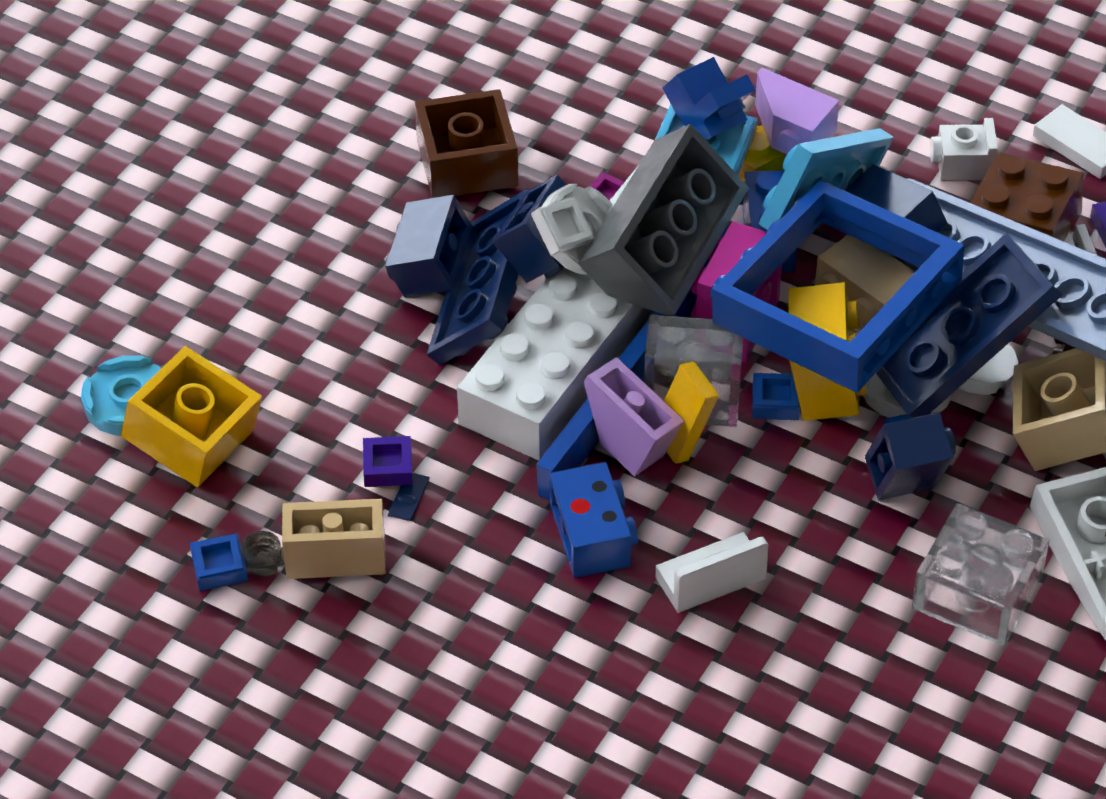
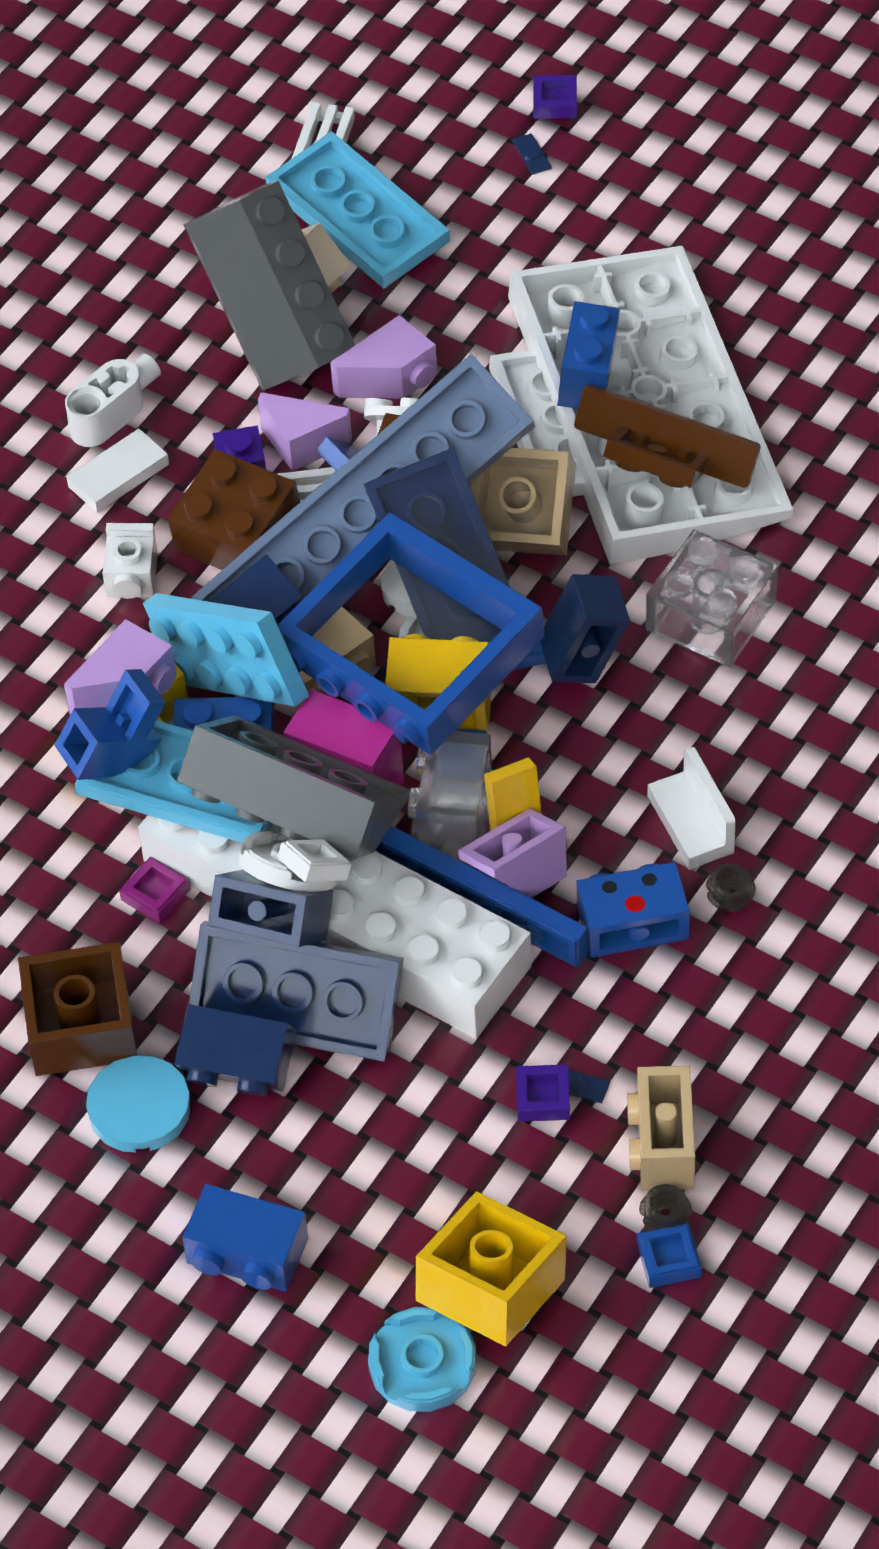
camera: 85 degrees left, 5 degrees up
none -> medium azure tile [86,1055,190,1153]
none -> blue brick [182,1184,309,1292]
none -> clear smoke plate [706,864,756,911]

